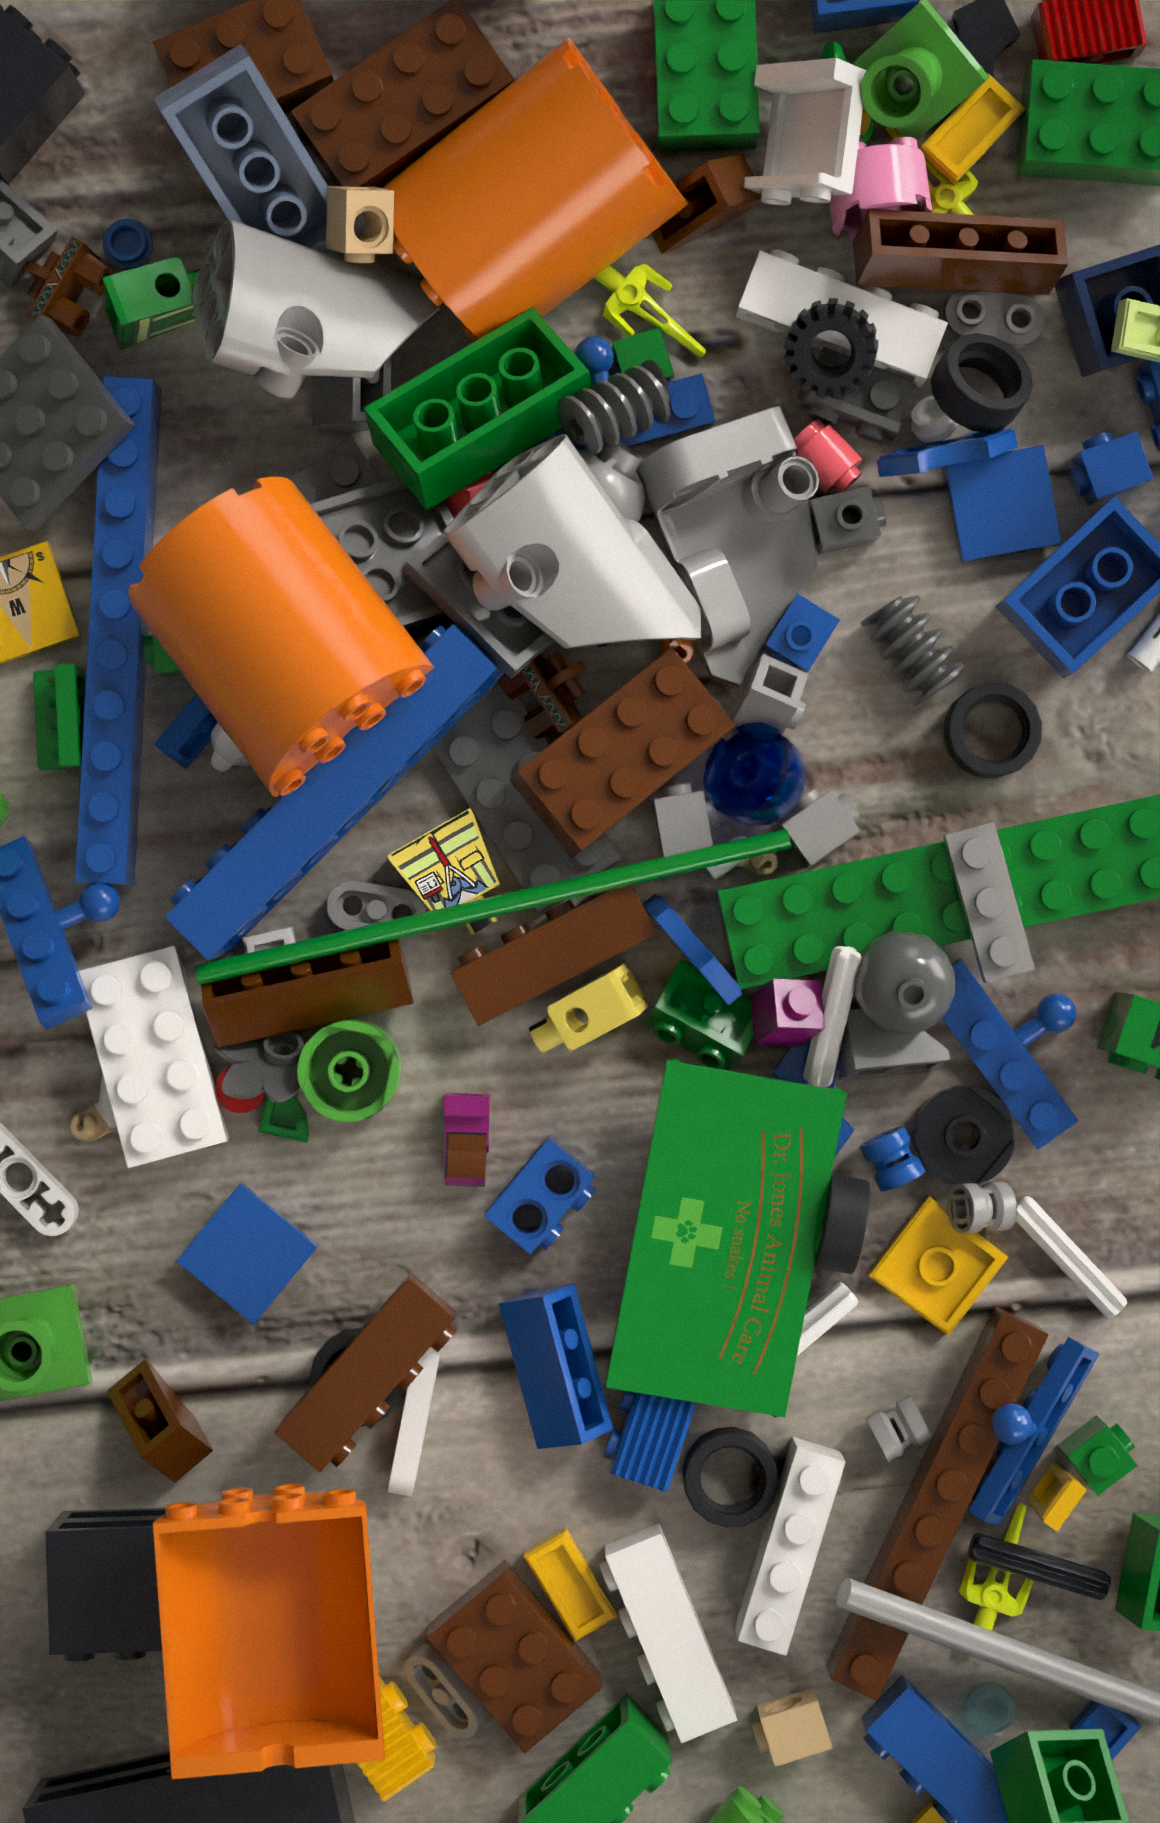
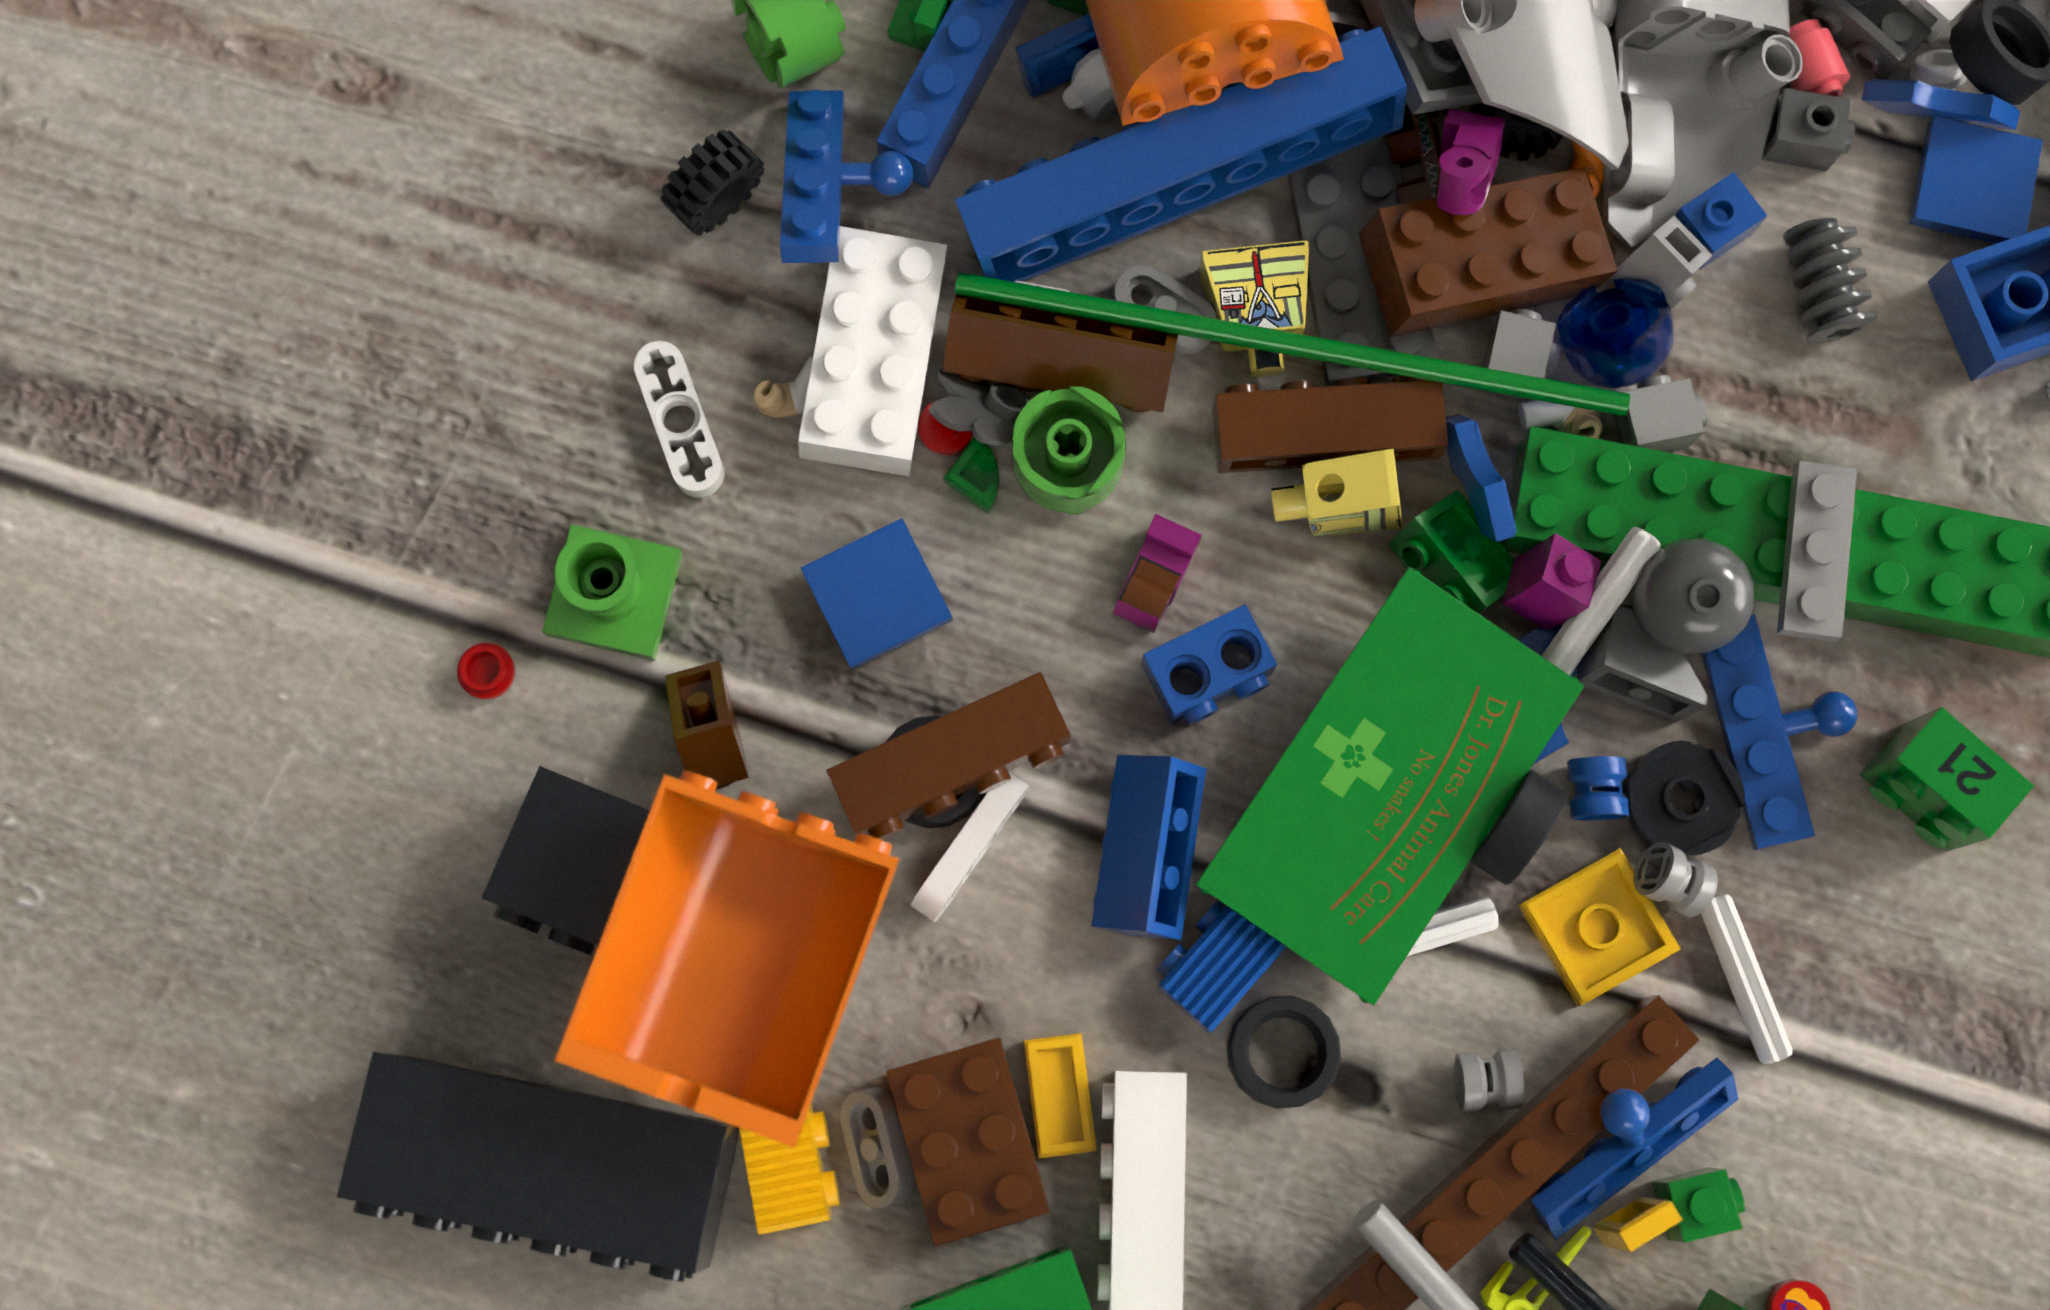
camera: 20 degrees right, 10 degrees down
white brick [734,1437,846,1656] -> none
black tyre [943,682,1042,778] -> none
none -> magenta leg [1435,109,1505,215]

